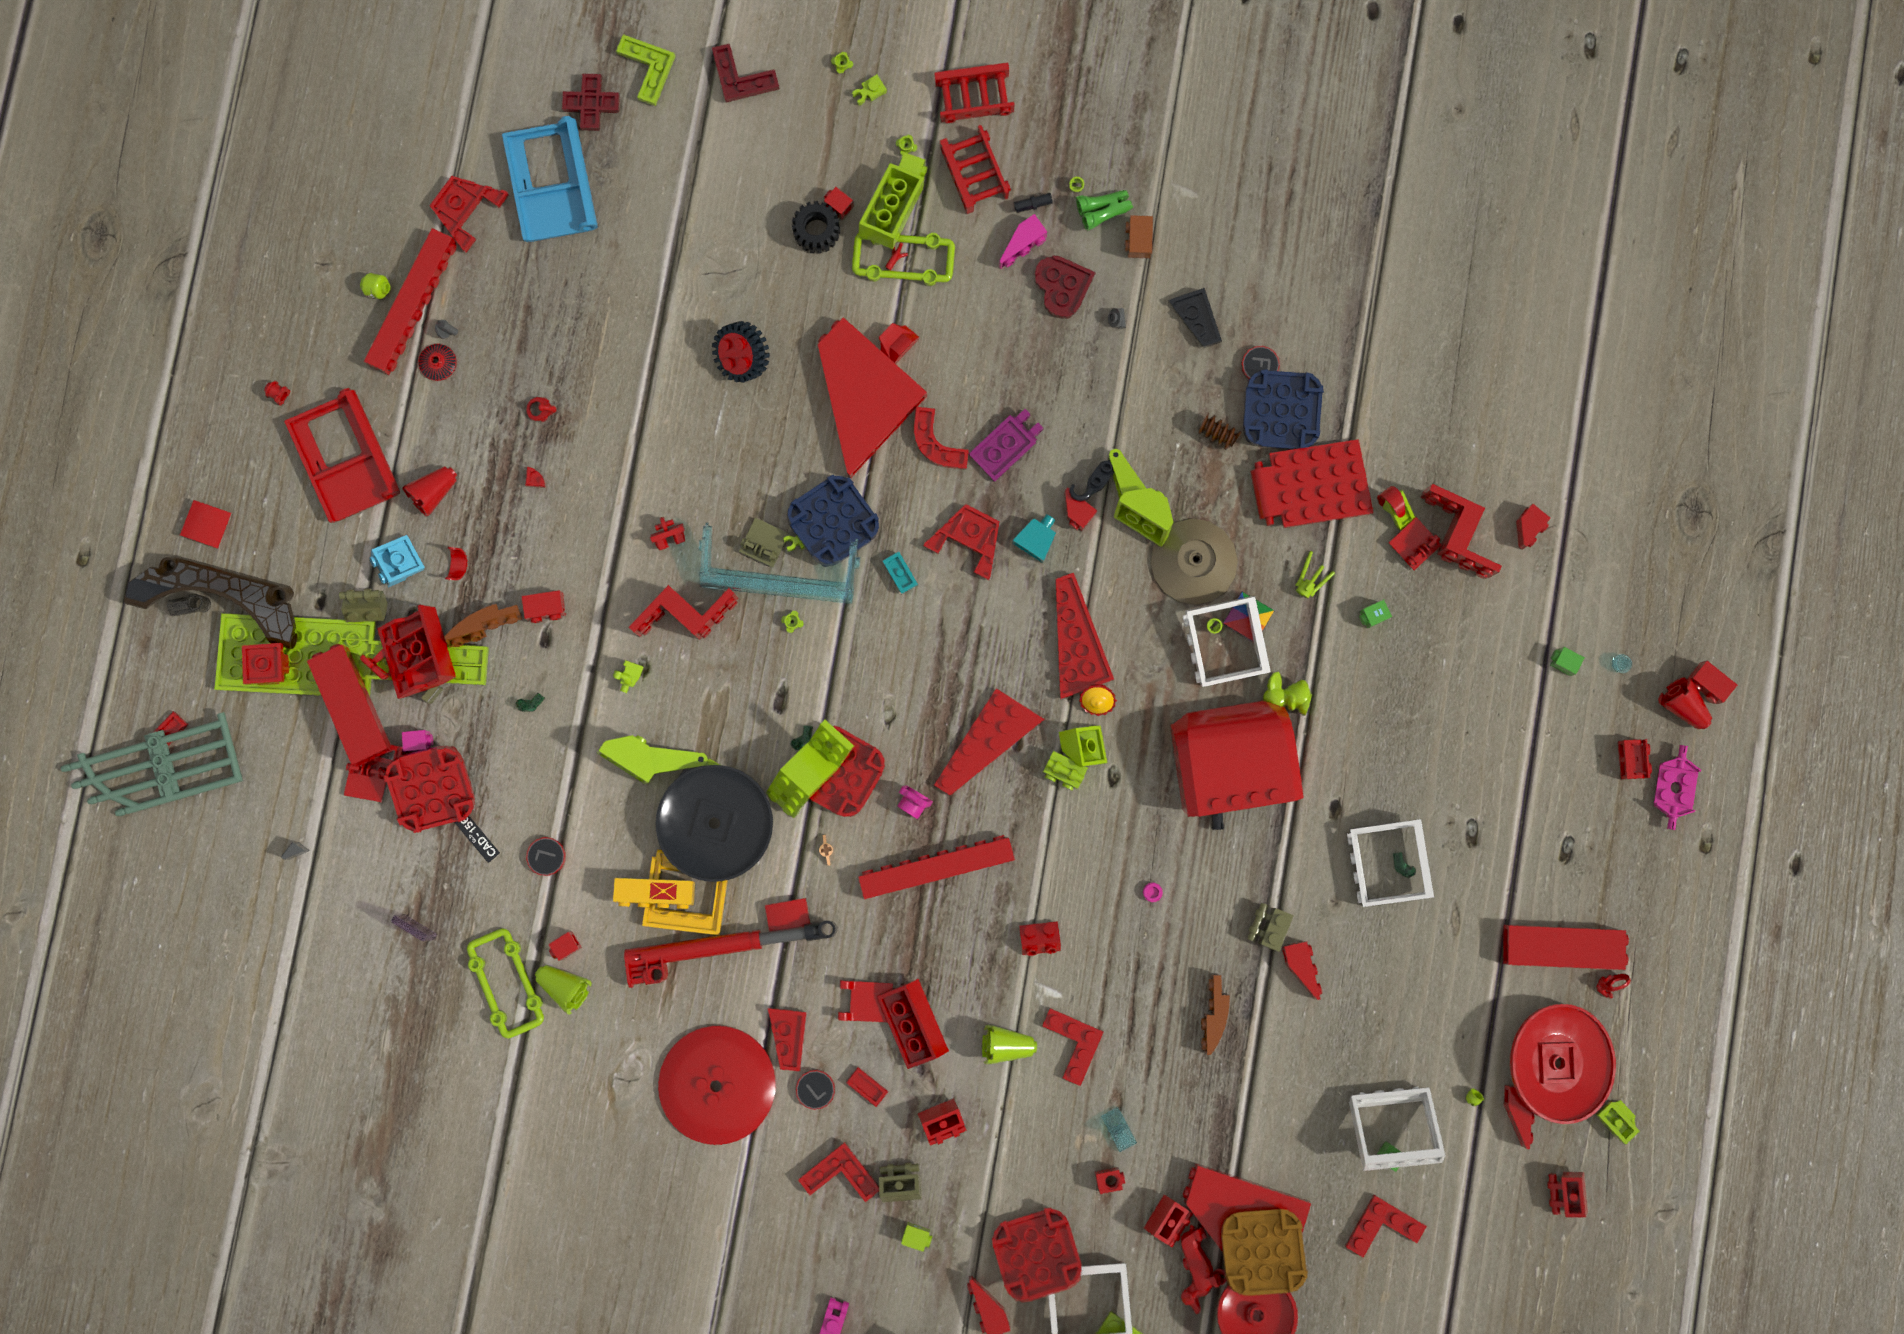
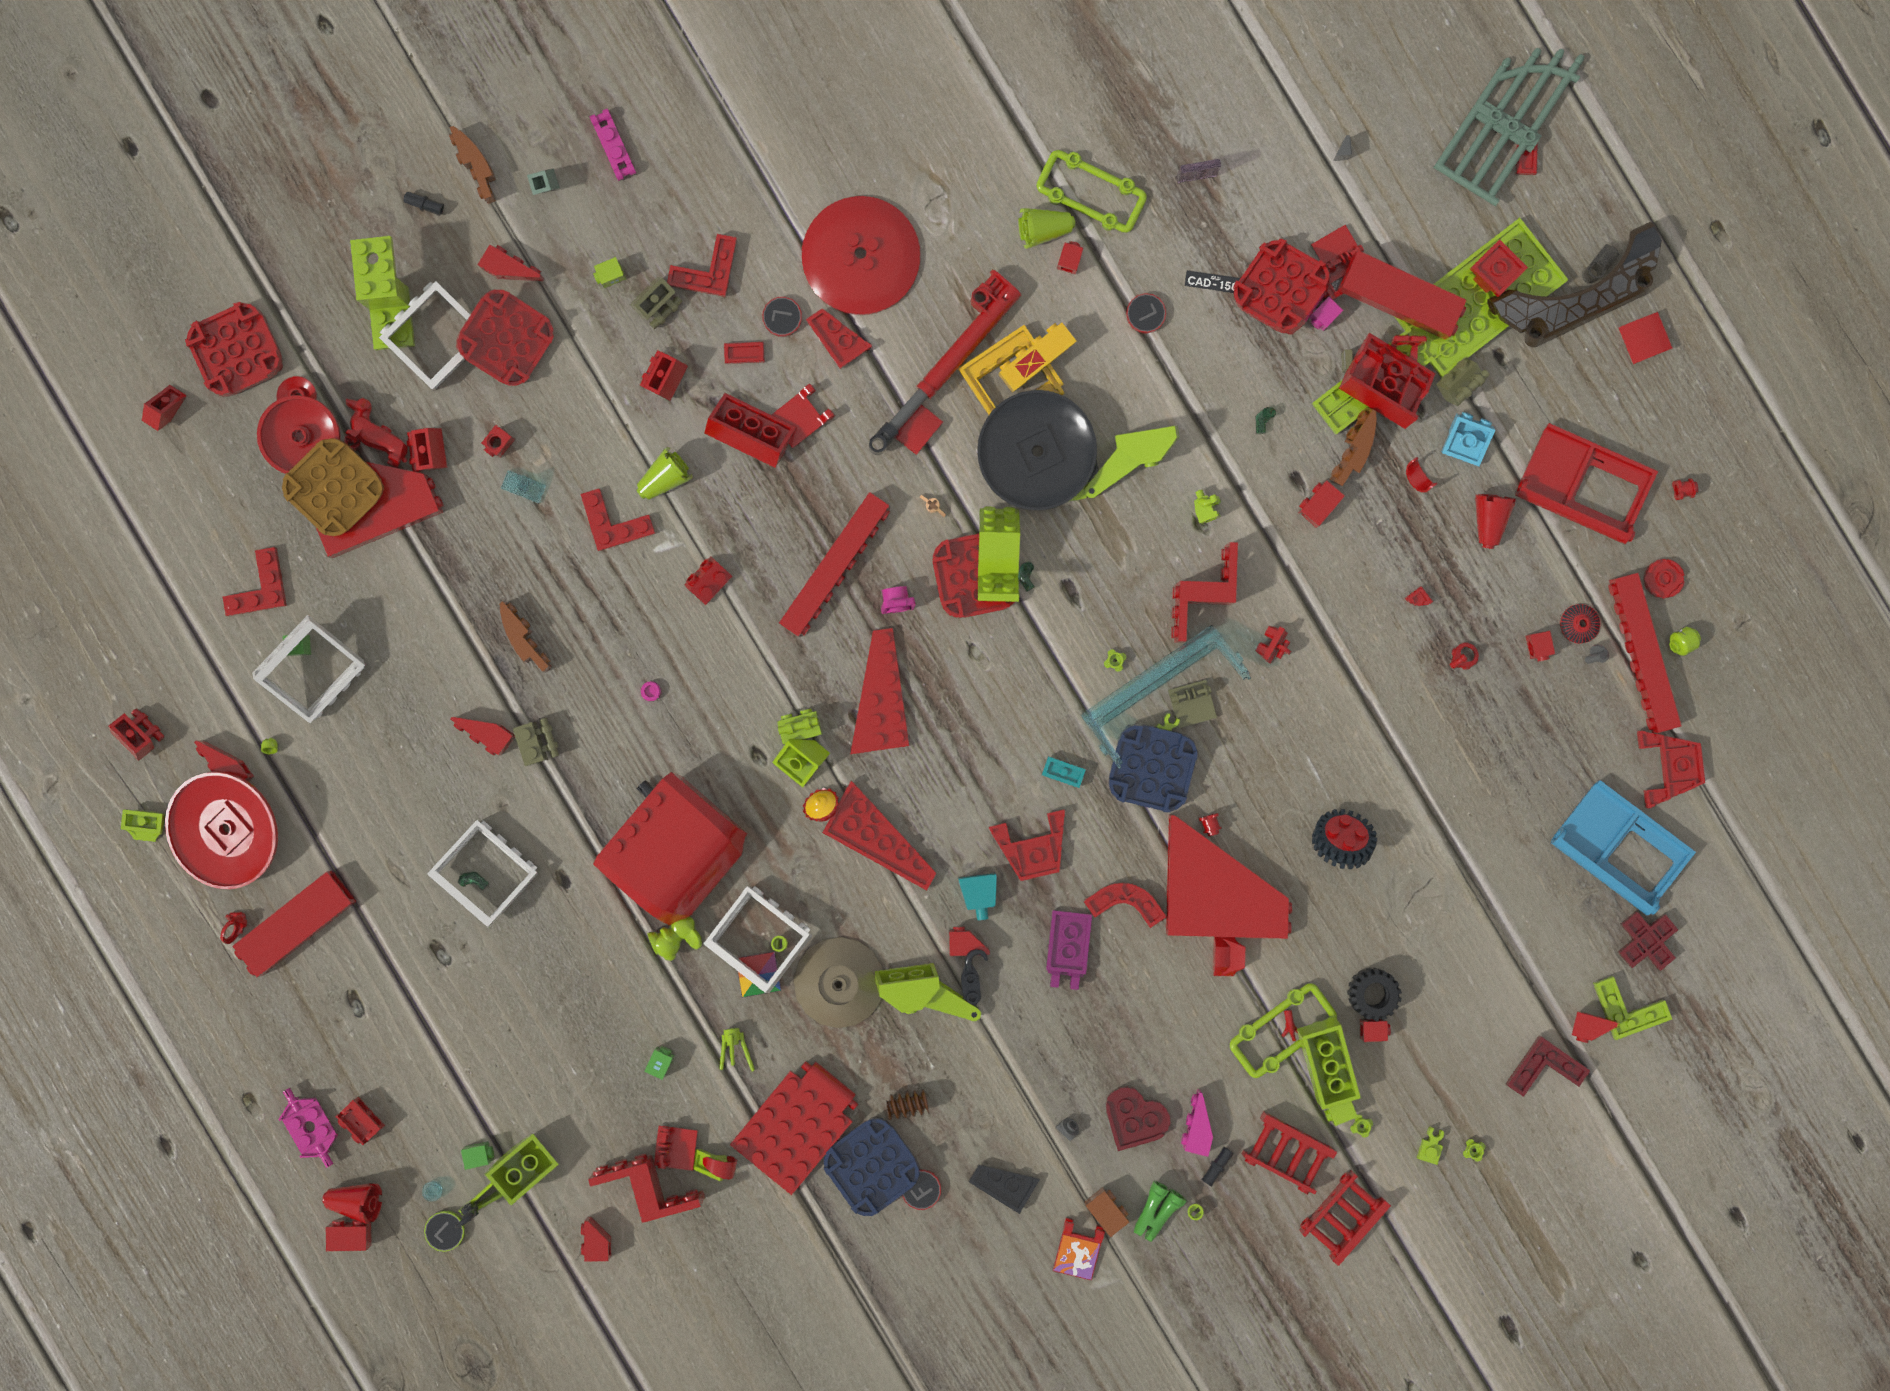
camera: 135 degrees right, 5 degrees up
none -> black tile [424,1211,465,1252]
none -> lime slope [455,1133,559,1228]
none -> flag [1053,1218,1105,1281]
none -> red brick [1199,813,1222,836]
none -> red brick [1525,631,1555,662]
none -> red slope [1572,1011,1620,1043]
none -> red tile [1643,559,1685,599]

